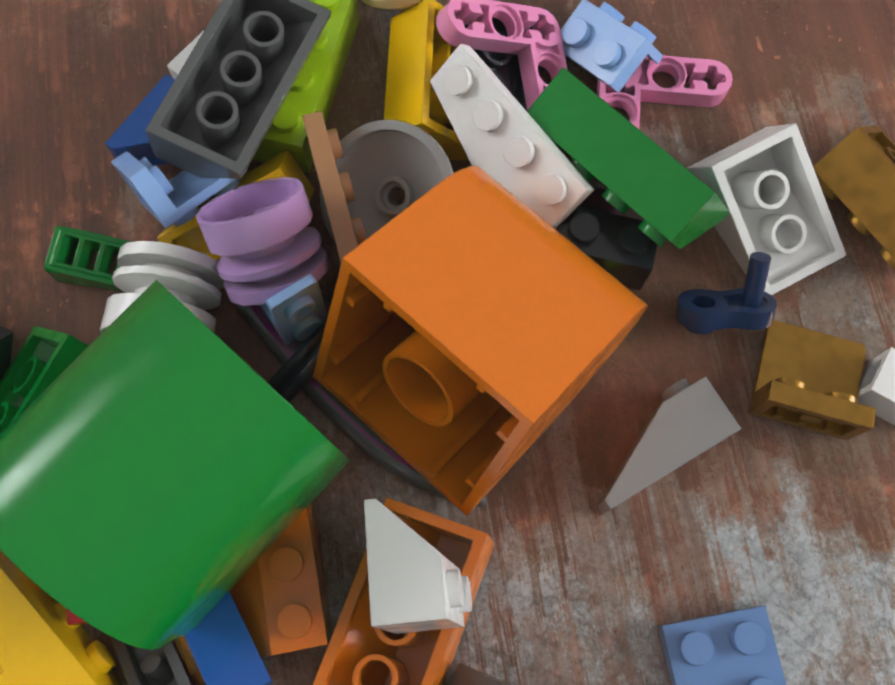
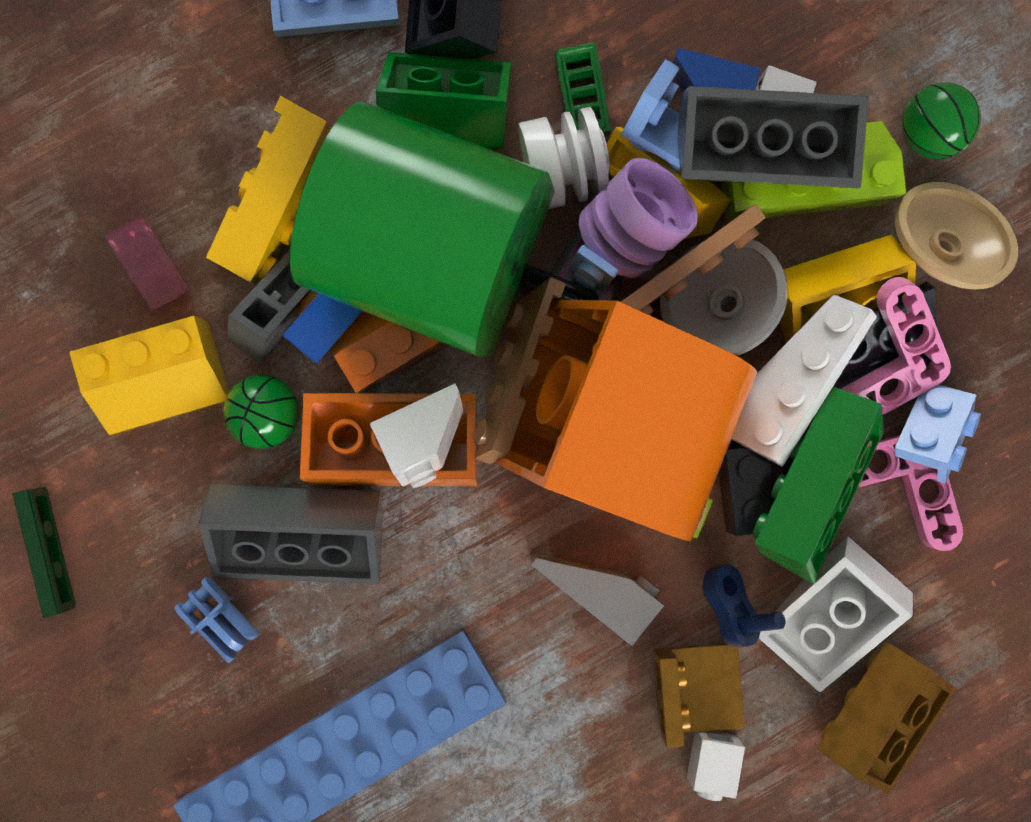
camera: 70 degrees right, 15 degrees up
none -> medium nougat wing [474,277,566,464]

